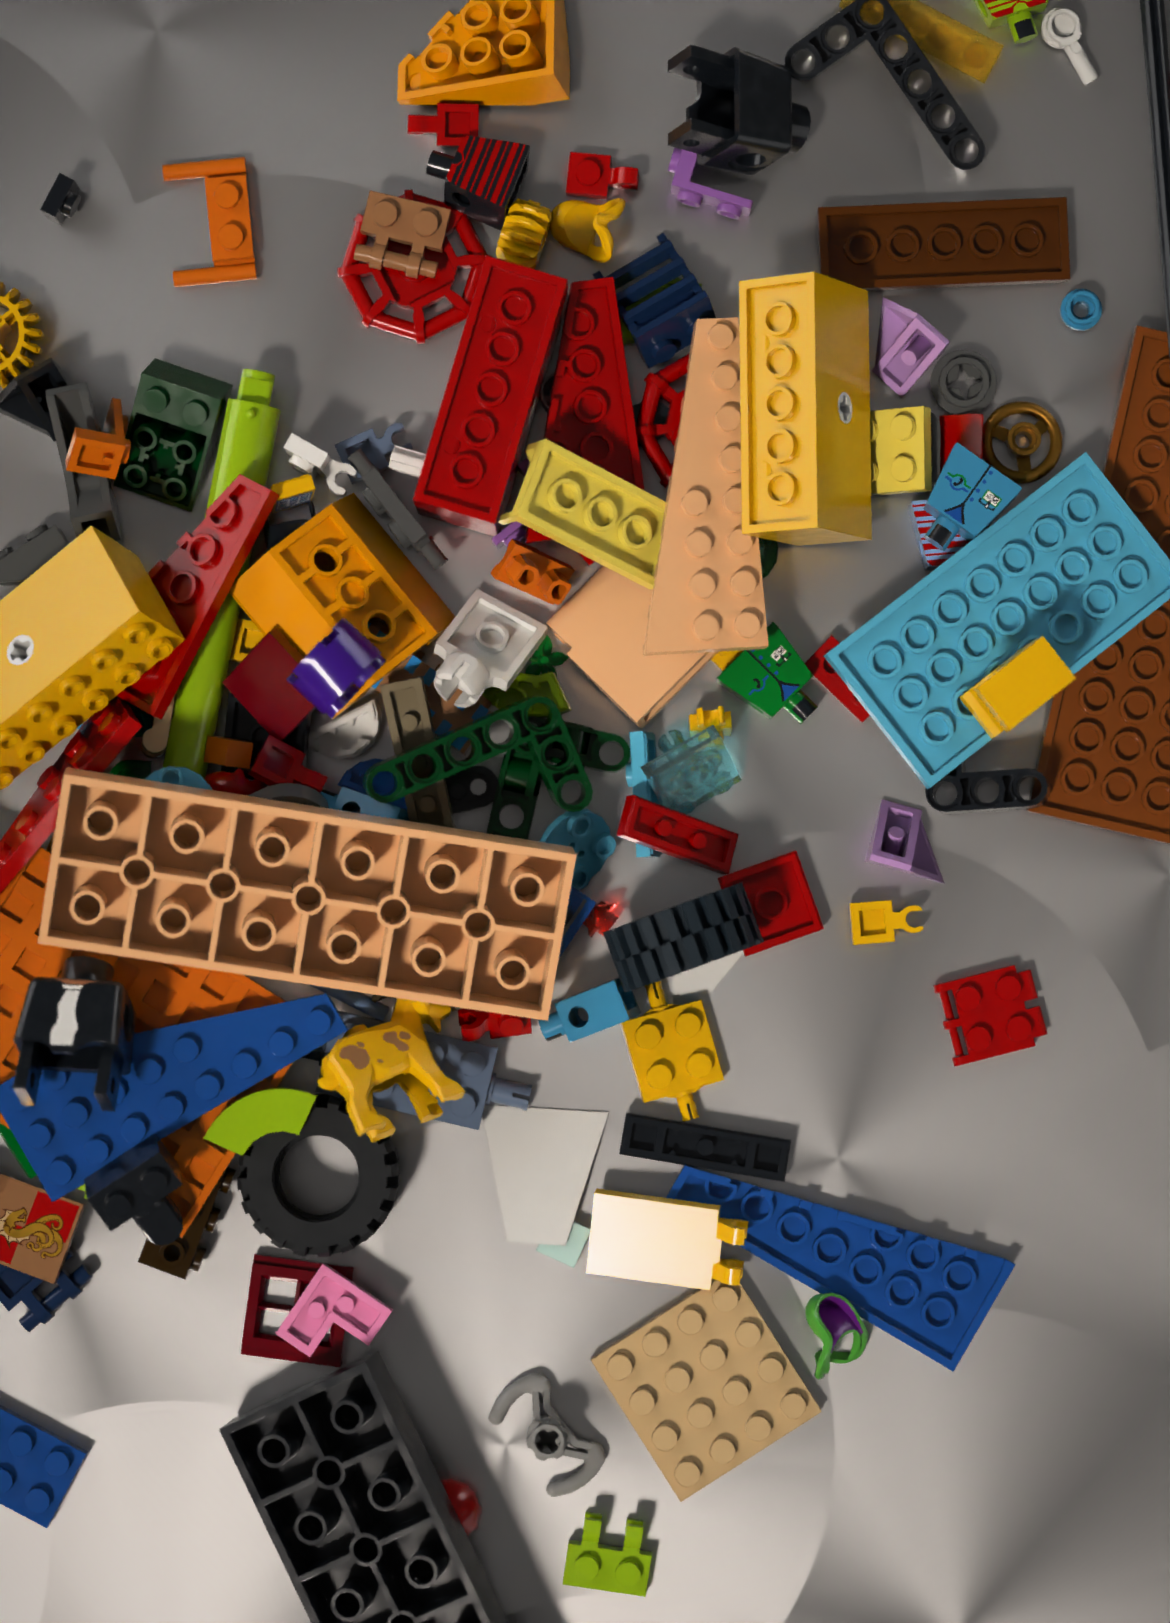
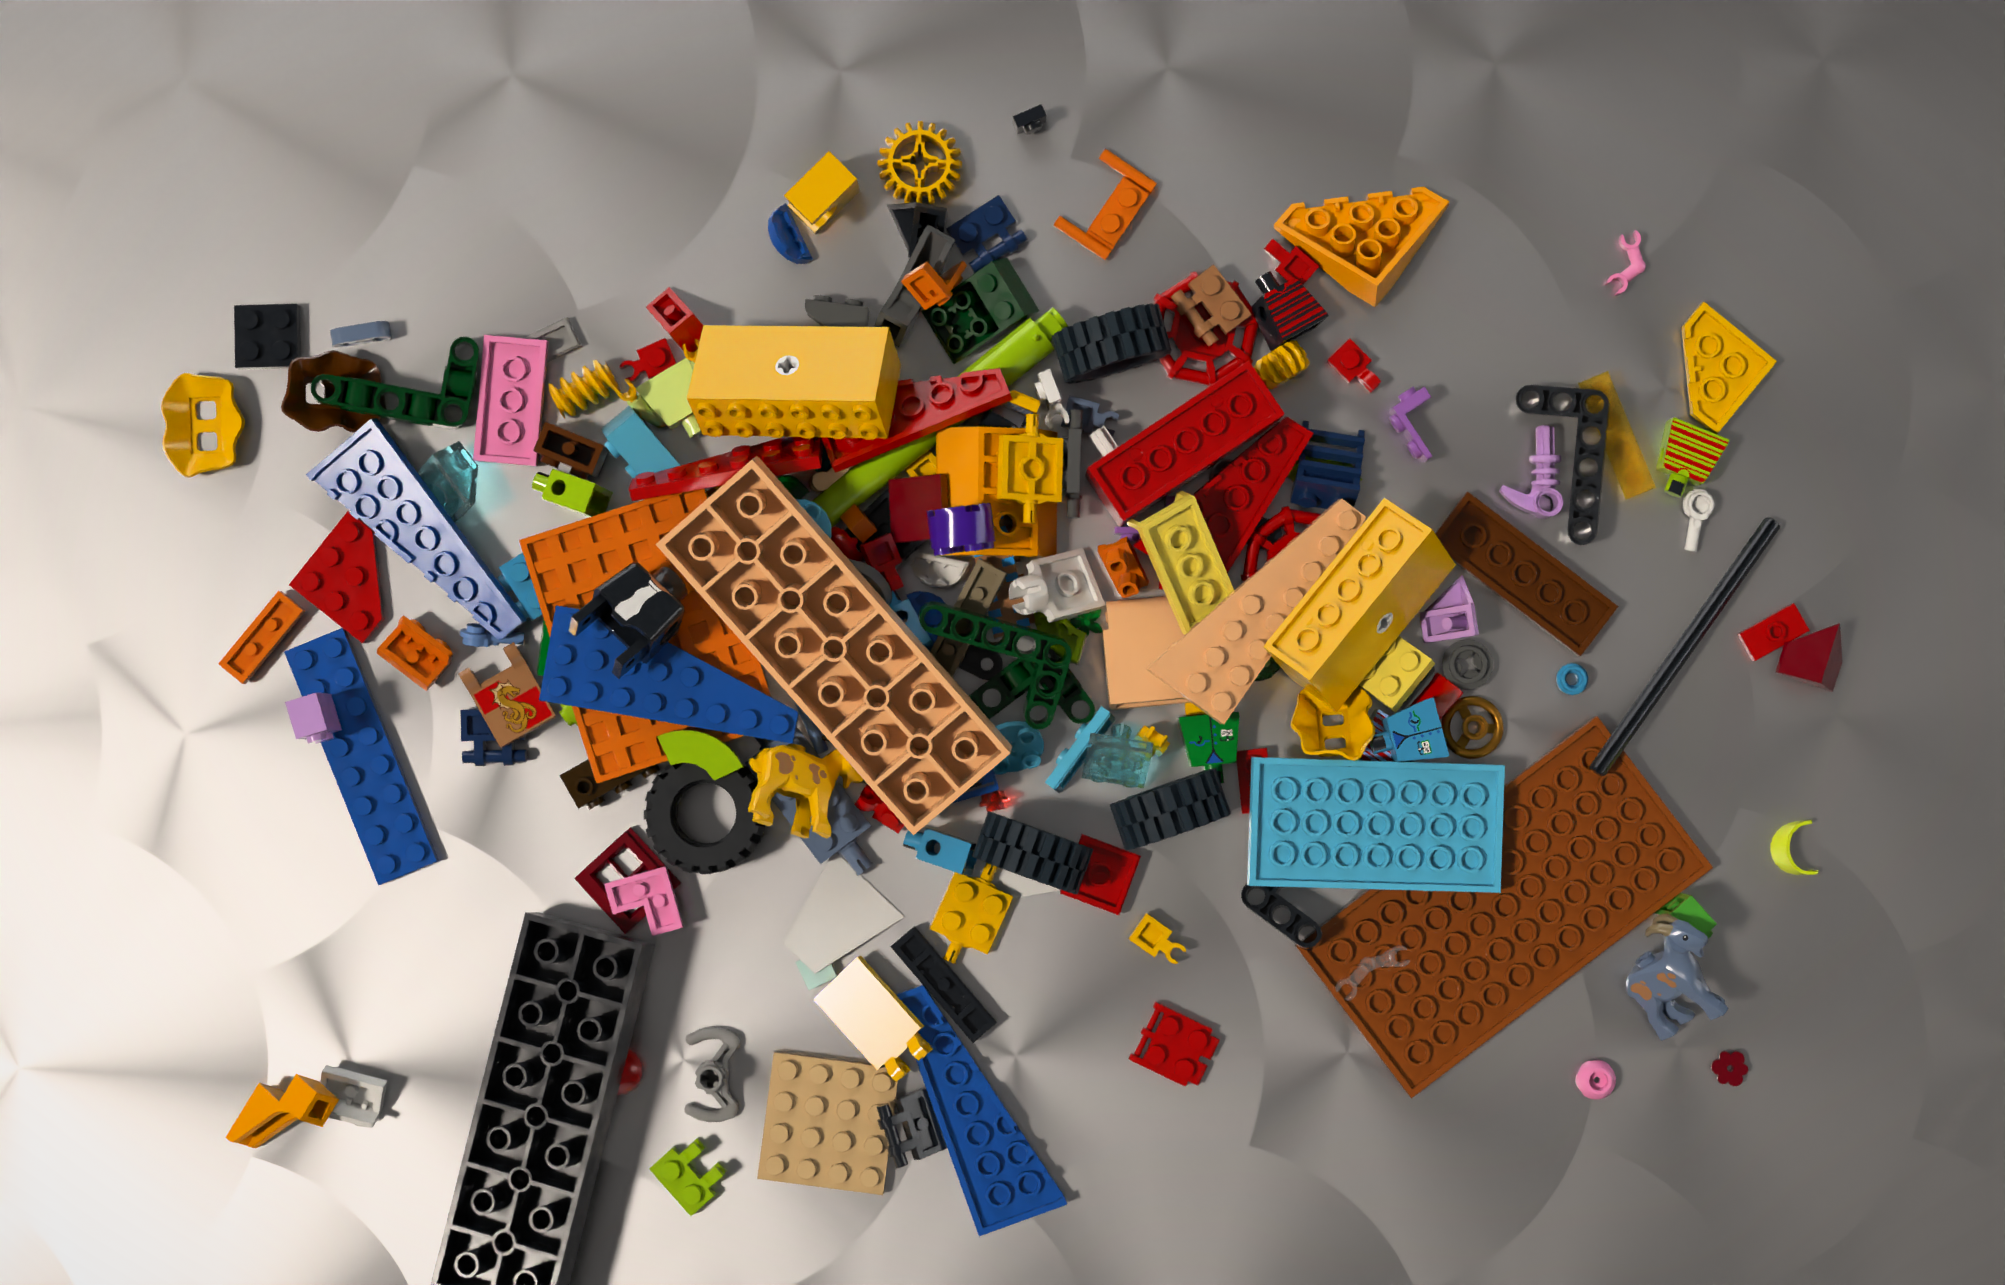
camera: 35 degrees right, 0 degrees up
black brick [84,1133,183,1245] -> none
yellow piece [550,198,626,263] -> none
red tile [616,795,739,874] -> none
black piece [668,44,811,175] -> none
bright green piece [805,1293,868,1380] -> none
lavender slope [865,799,945,884] -> none
yellow piece [959,636,1076,739] -> none
none -> black plate [876,1088,946,1168]
none -> dark blue plate [946,195,1028,273]
none -> yellow plate [997,414,1064,524]
none -> black wheel [1052,303,1172,384]
none -> black wheel [1110,768,1231,851]
none -> yellow piece [1291,686,1375,761]
none -> clear piece [1335,945,1410,1001]
none -> lavender piece [1499,425,1563,519]

